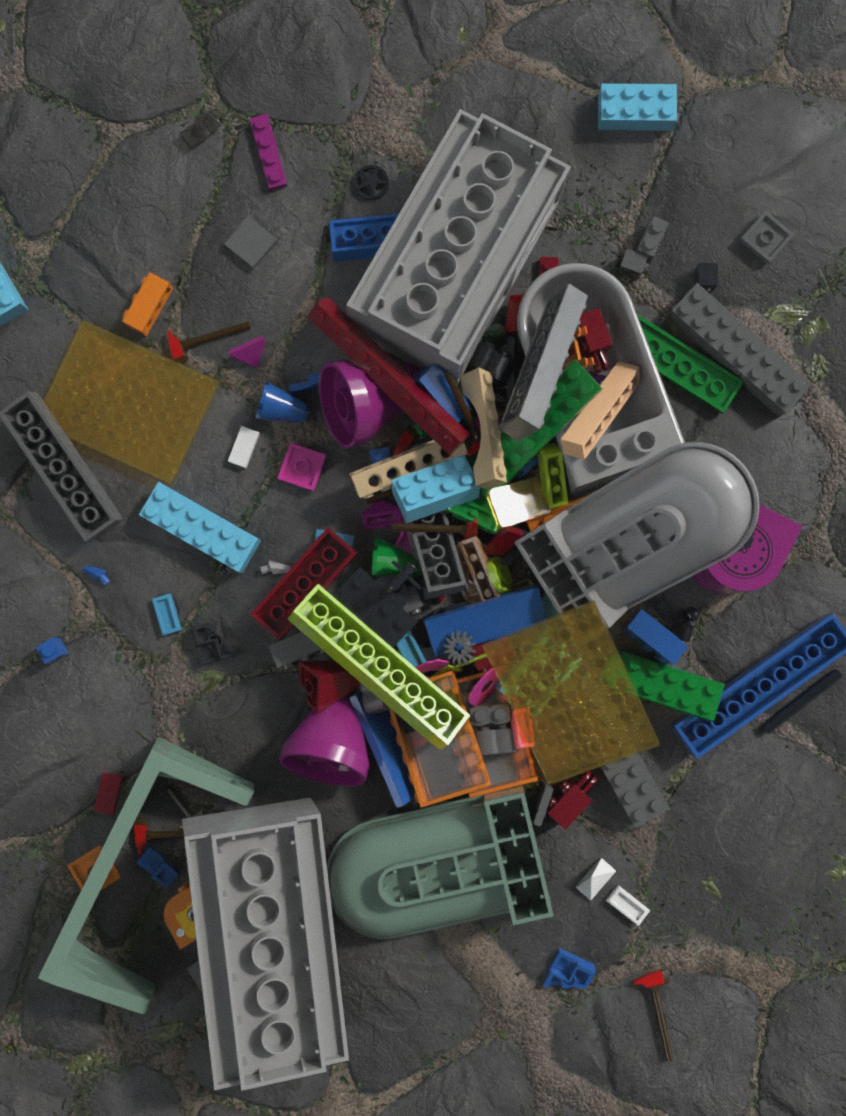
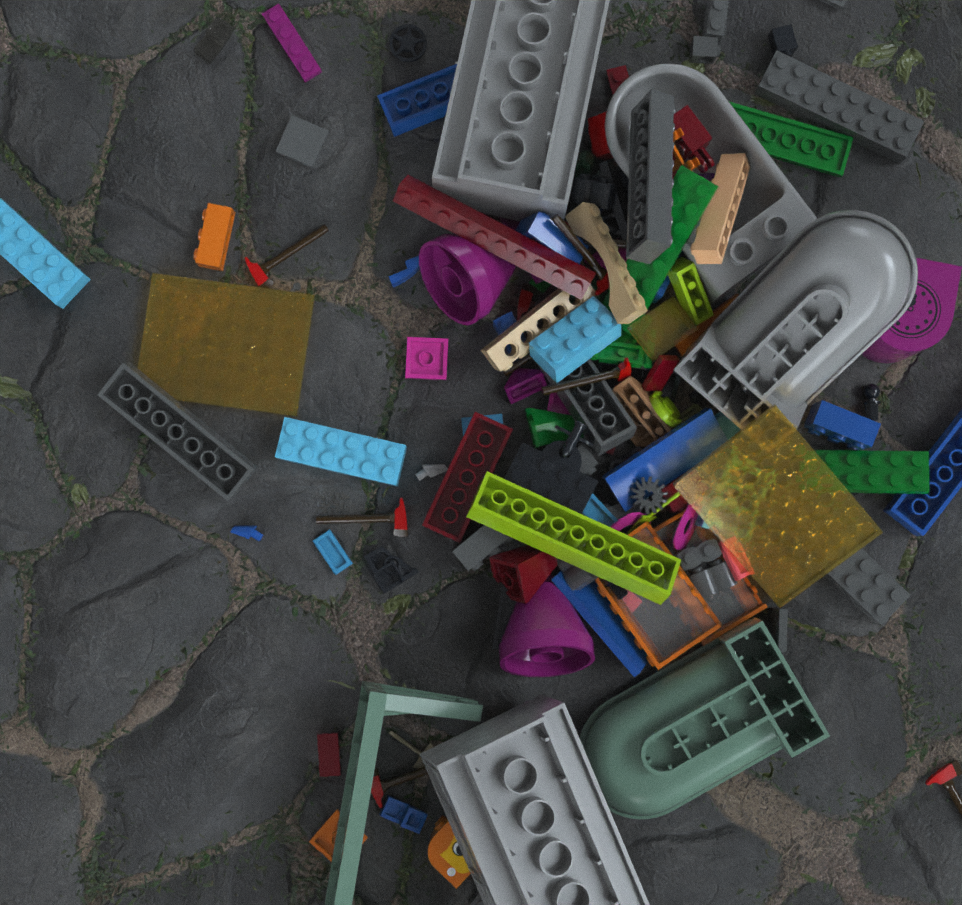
camera: 20 degrees left, 0 degrees up
blue brick [36,638,69,664] -> none
magenta slope [228,336,267,368] -> none
white tile [228,426,260,469] -> none
blue cone [255,382,310,423] -> none
blue slope [543,948,595,989] -> none
dark red brick [546,770,597,830] -> none
white slope [576,858,616,901] -> none
white tile [606,885,650,926] -> none
none -> dark brown piece [316,497,408,537]

